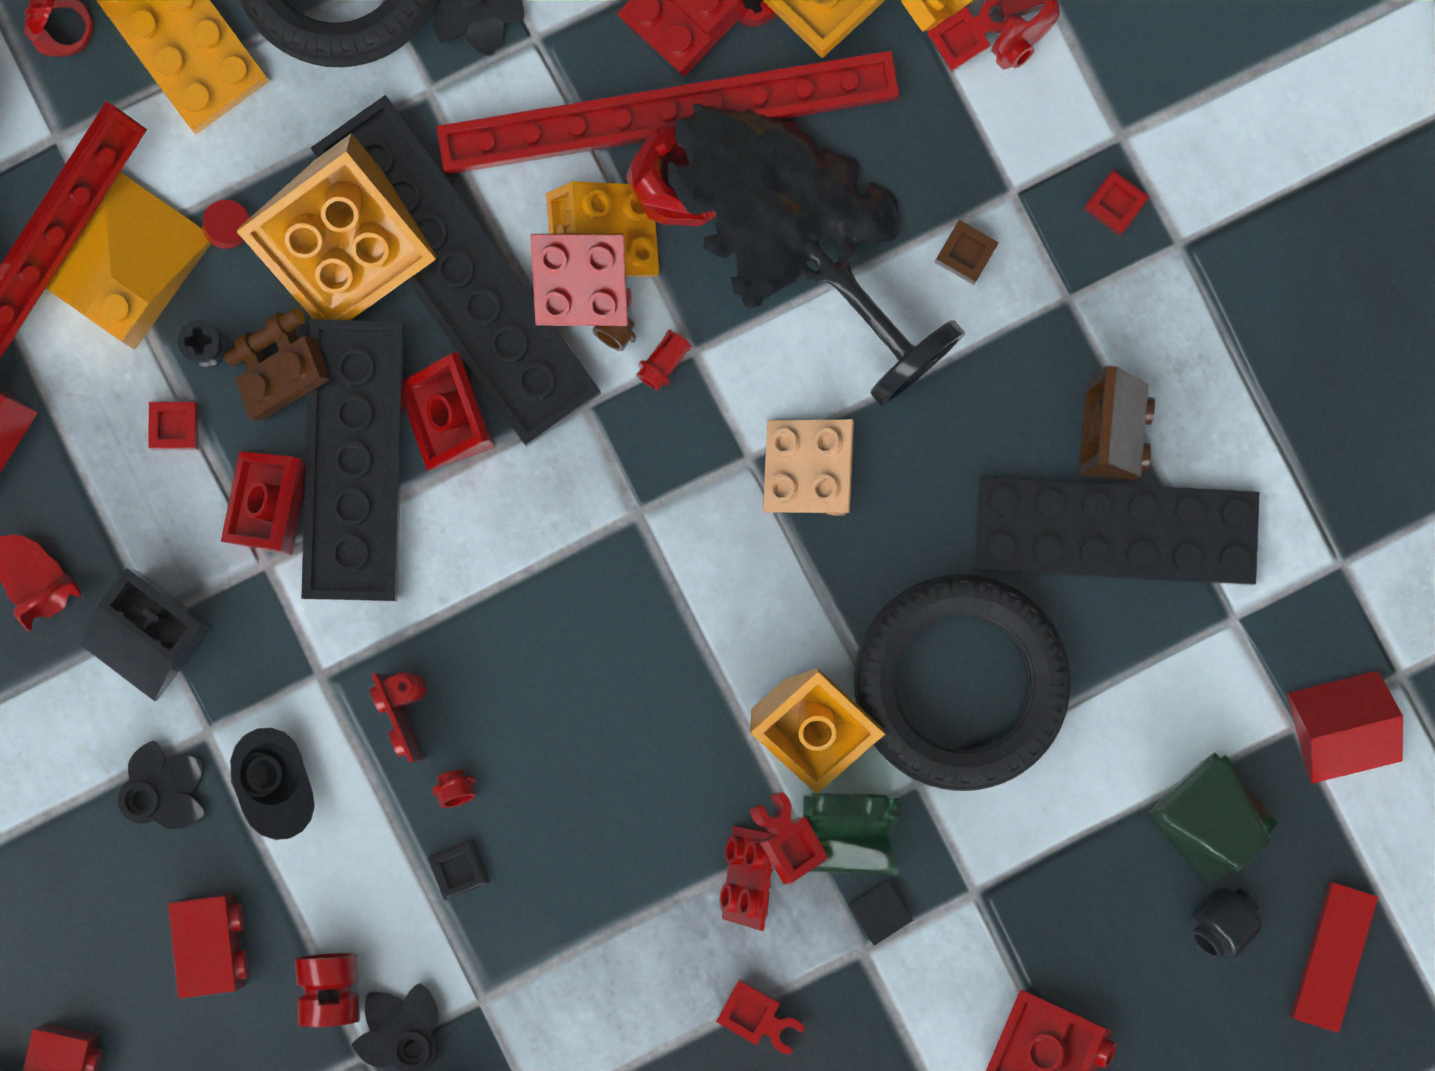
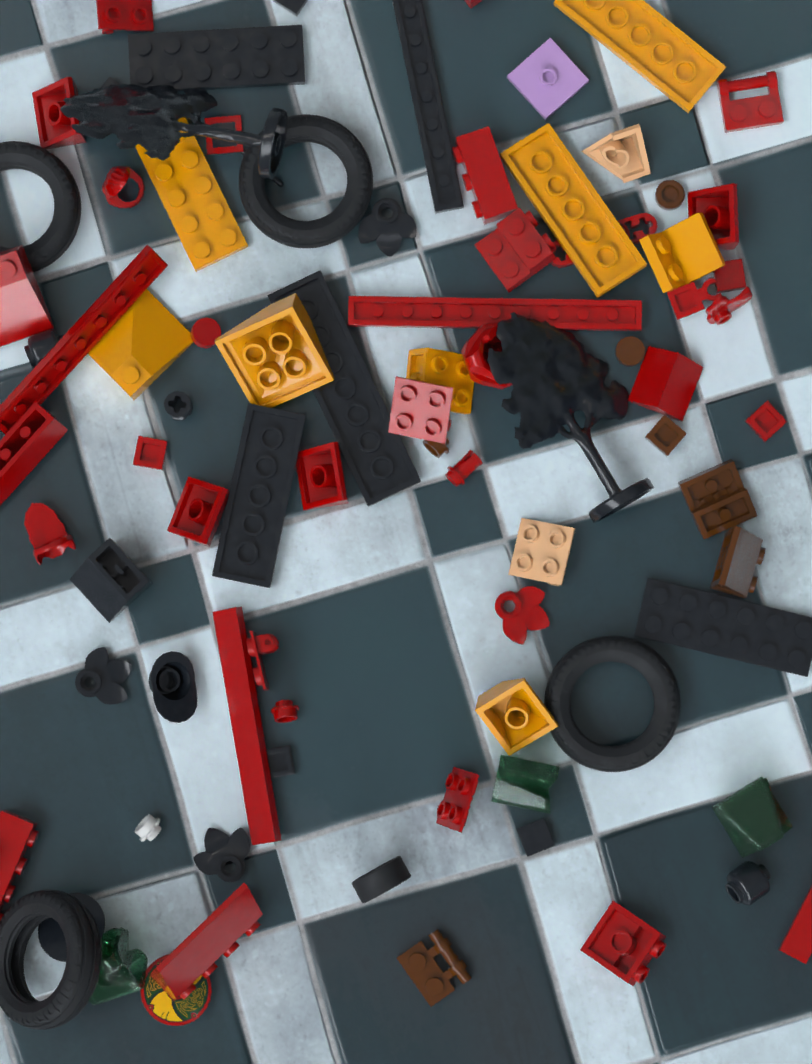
camera: 15 degrees right, 0 degrees up
red brick [168,893,250,999] -> none
reddish brown plate [224,307,331,421] -> none
red wheel [295,953,360,1027] -> none
red plate [716,979,805,1055] -> none
red plate [750,792,828,884] -> none
none -> white plate [134,814,161,842]
none -> red tile [213,606,281,845]
none -> black tyre [352,856,411,903]
none -> red plate [495,586,550,645]
none -> reddish brown tile [615,336,645,367]
none -> red slope [628,346,703,422]
none -> reddish brown slope [678,459,757,539]

